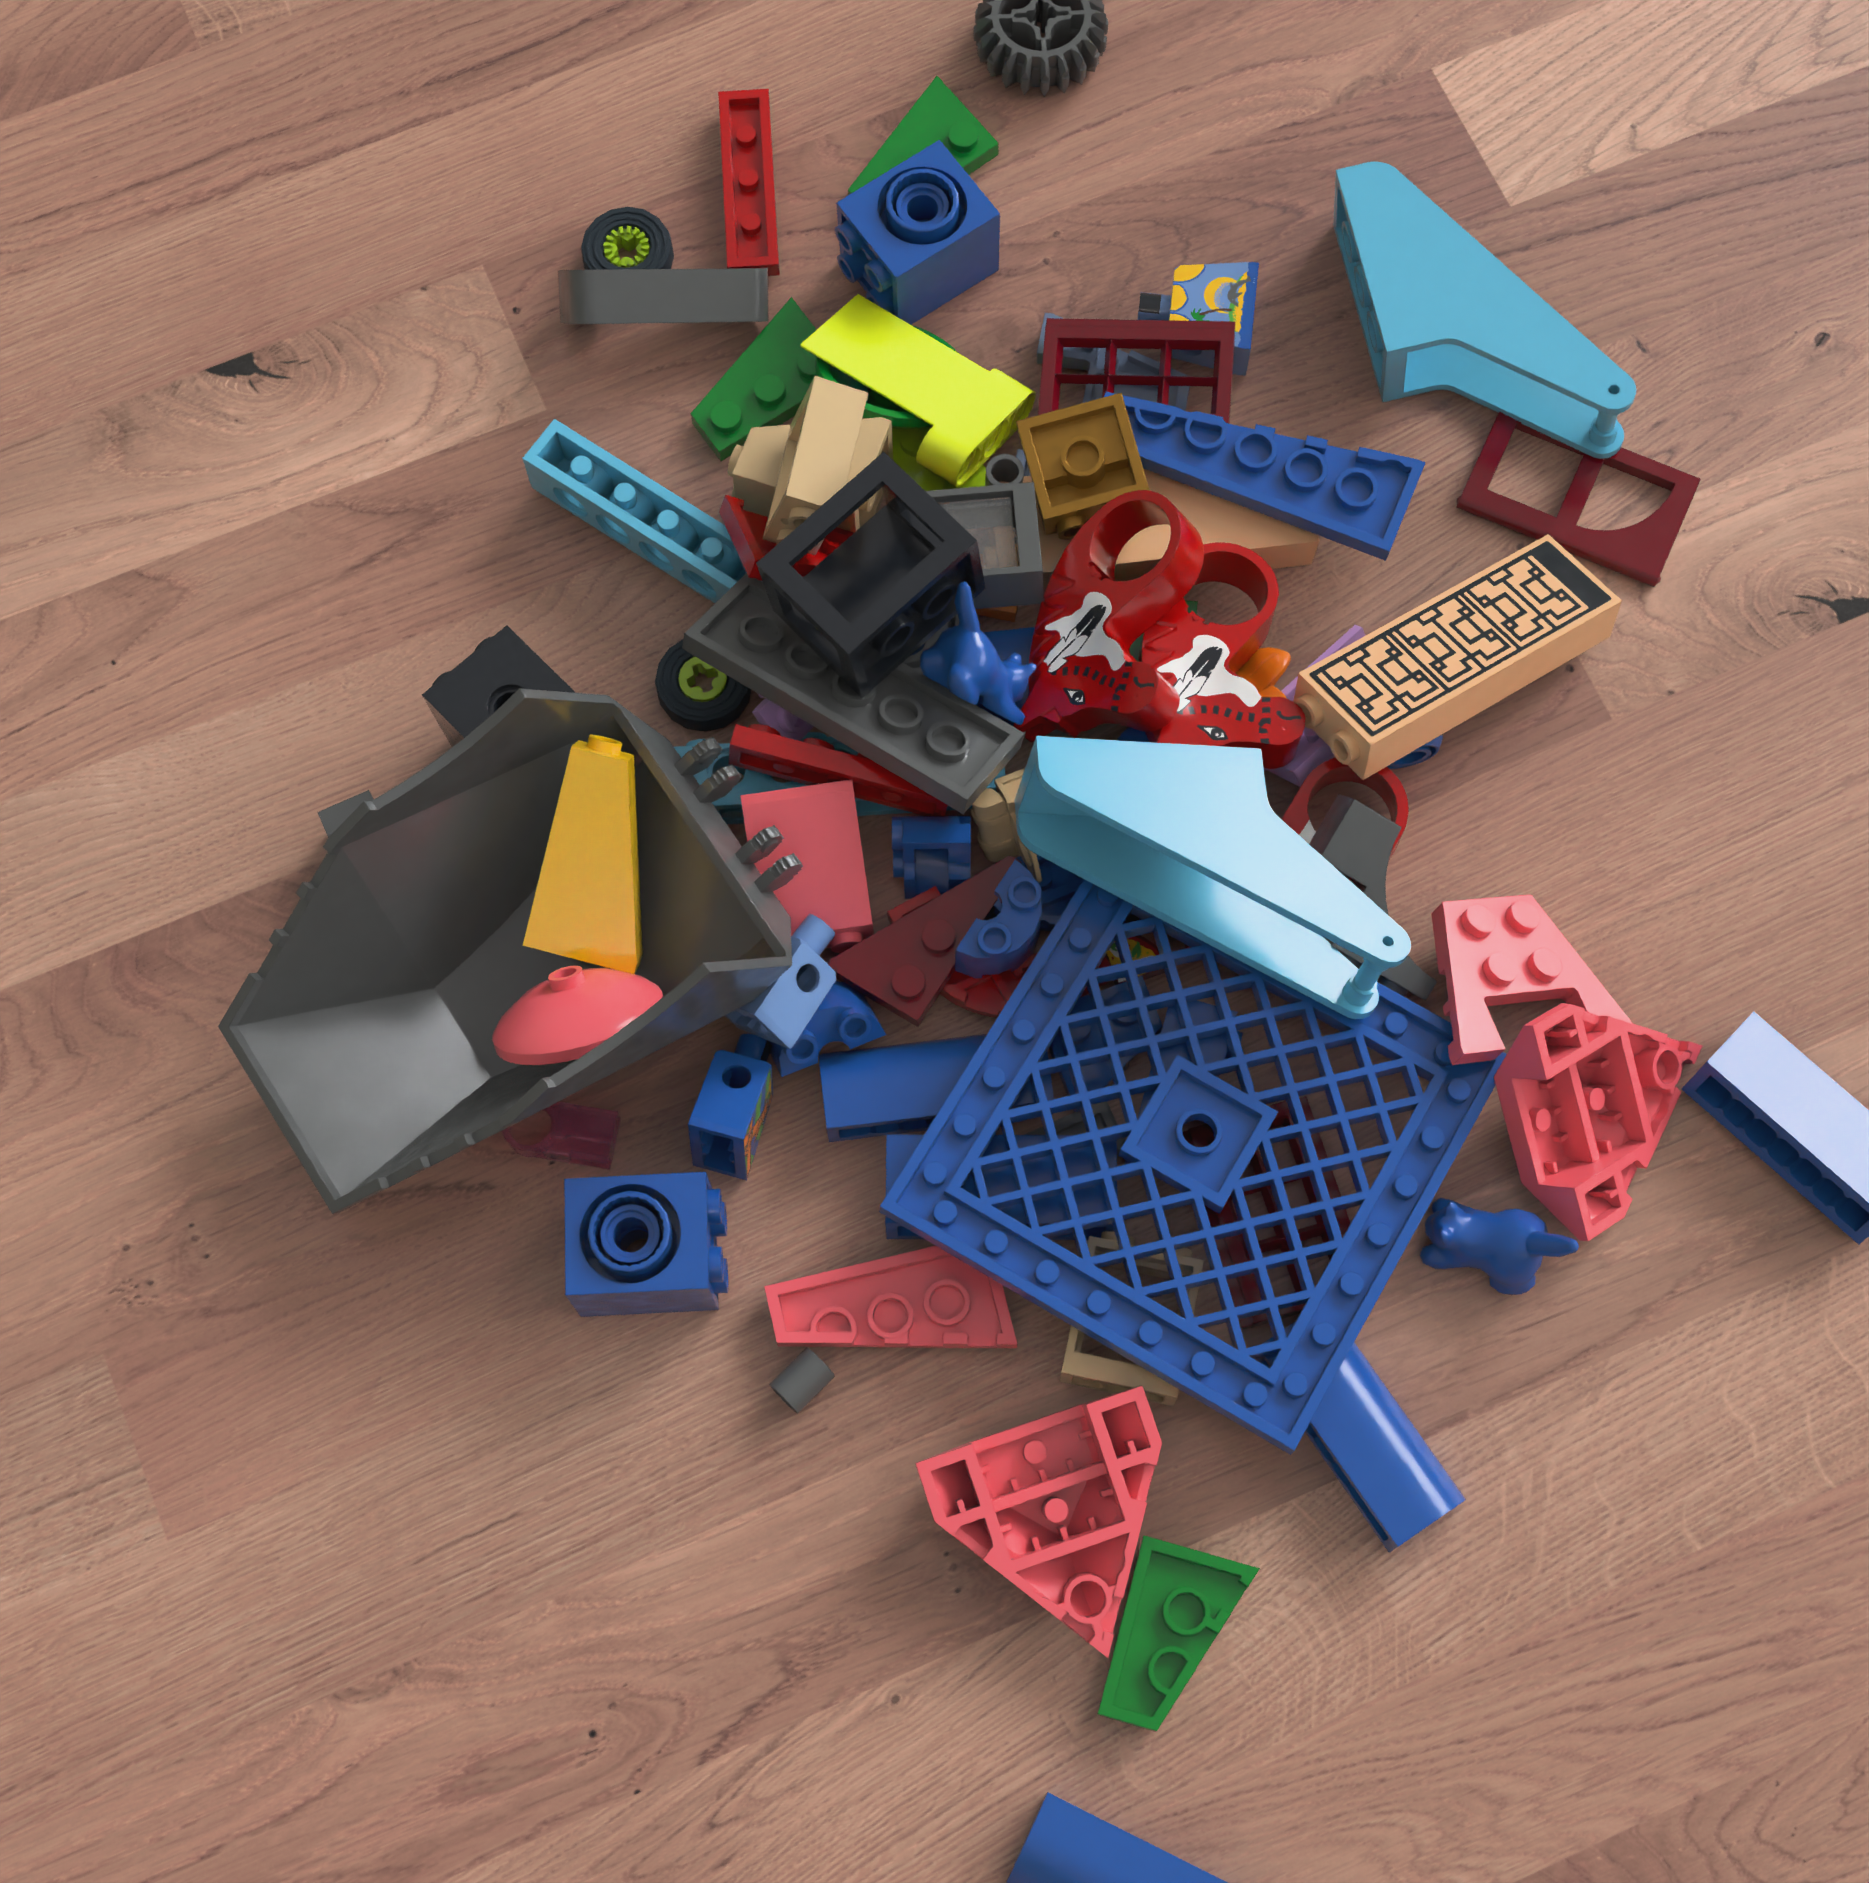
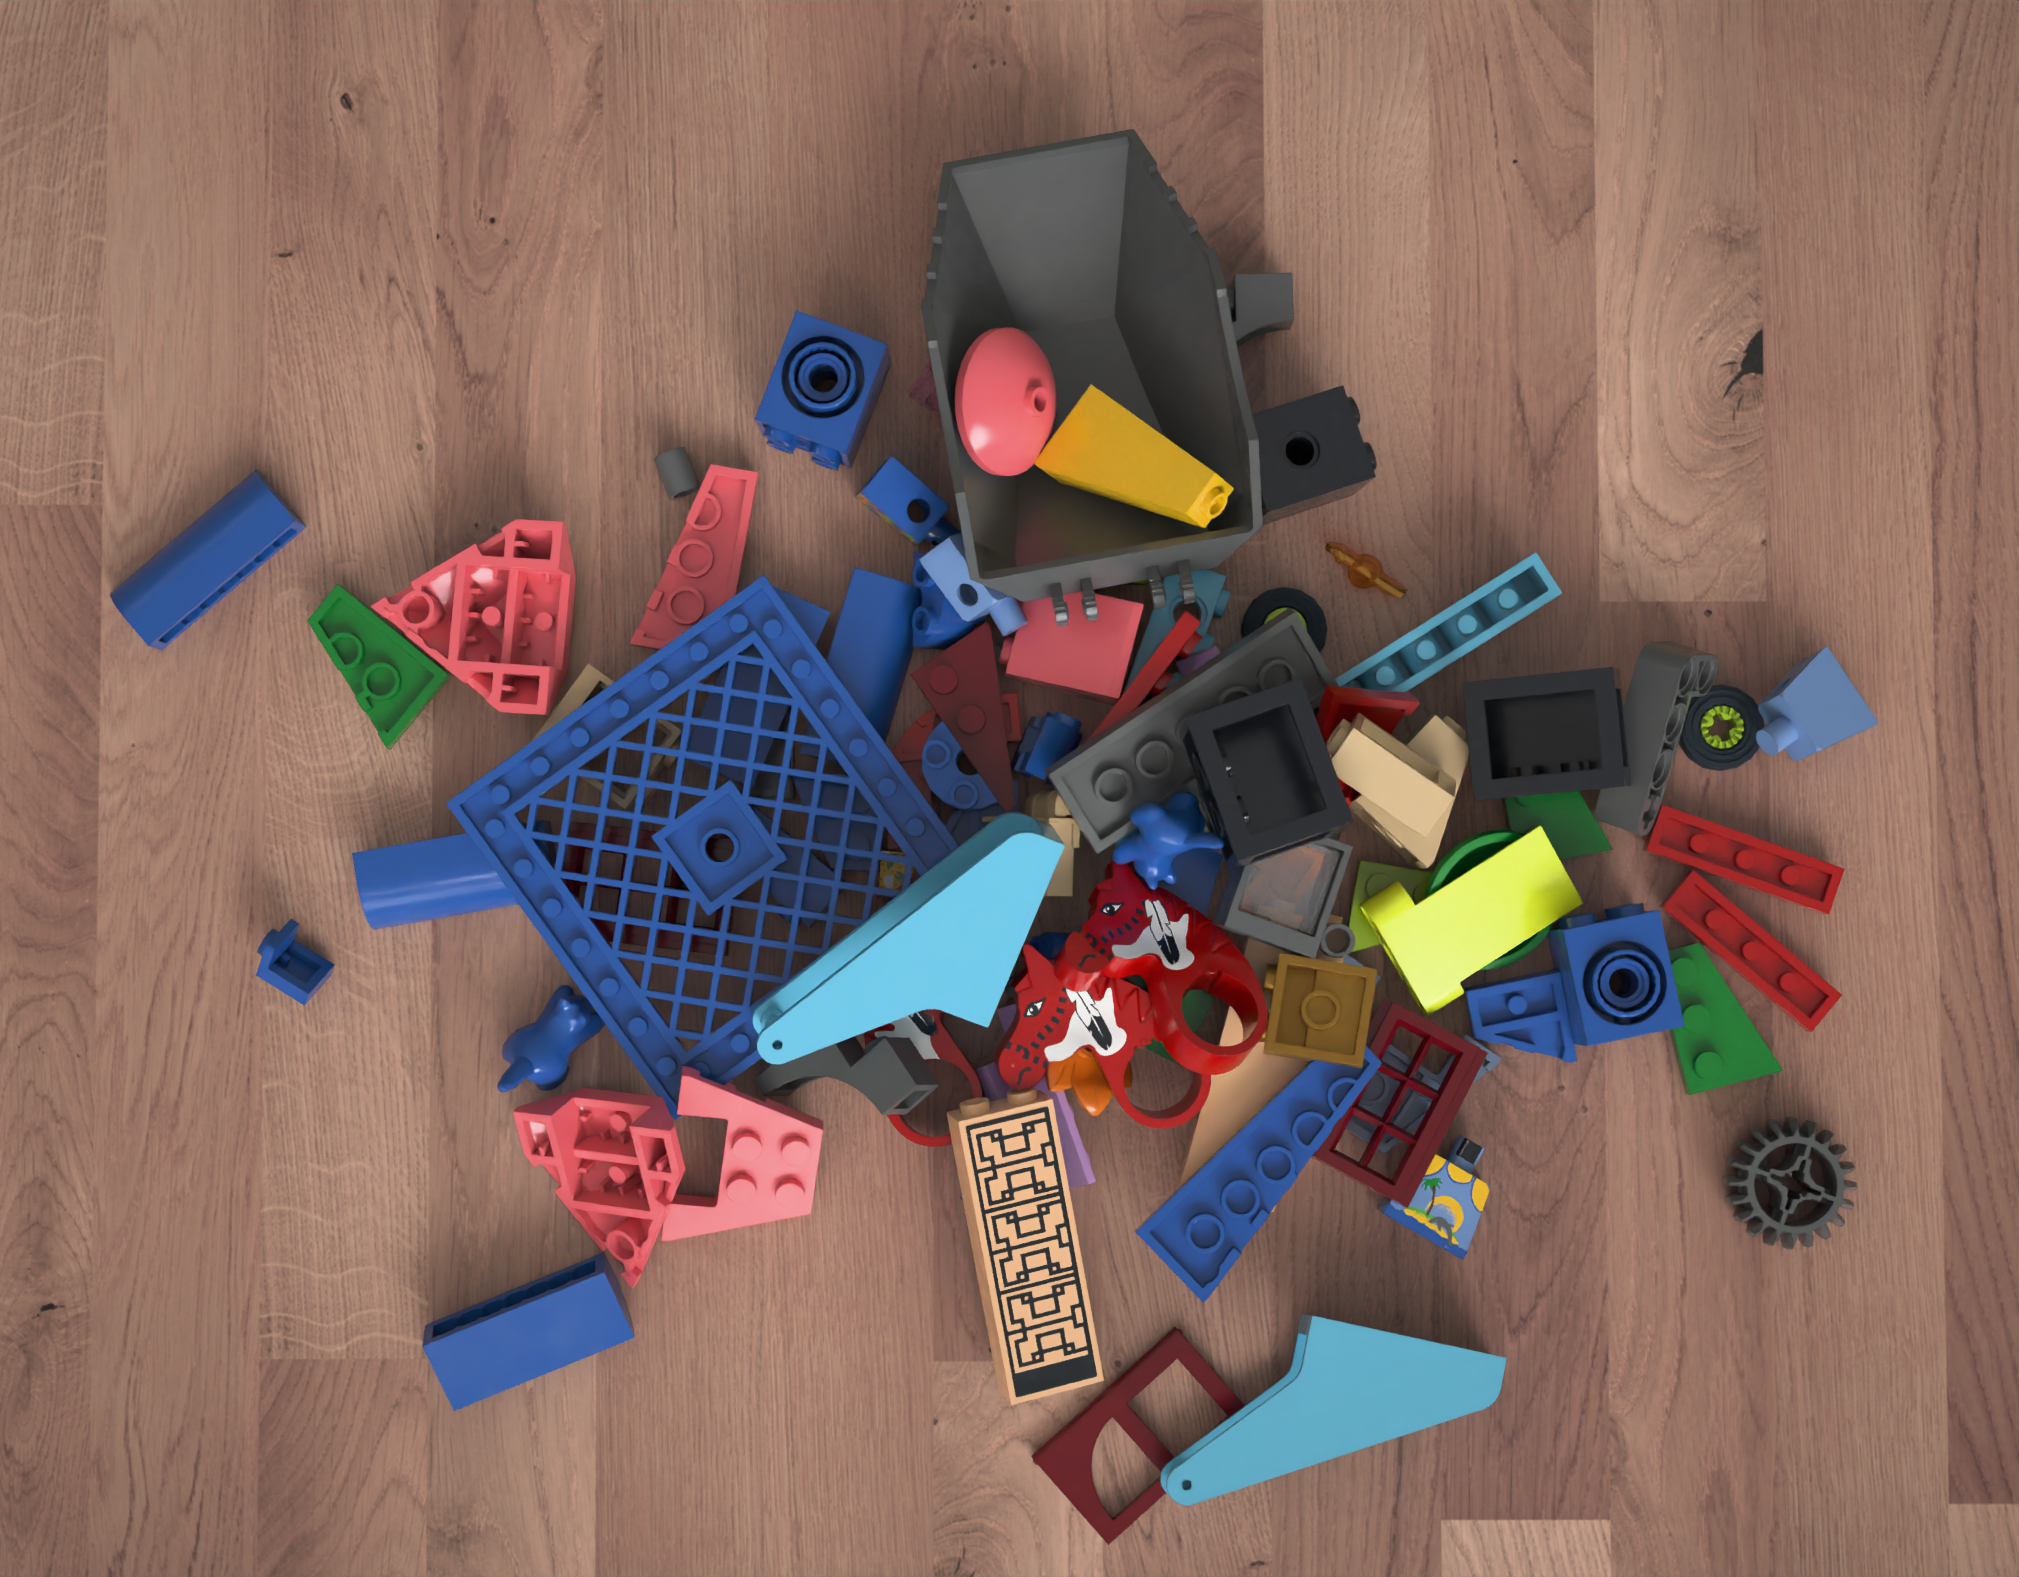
camera: 115 degrees right, 15 degrees up
none -> blue bracket [256,919,335,1006]
none -> clear orange piece [1325,542,1408,598]
none -> black piece [1462,667,1631,801]
none -> blue wing [1463,968,1577,1063]
none -> red plate [1659,870,1842,1032]
none -> medium blue torso [1756,647,1879,761]

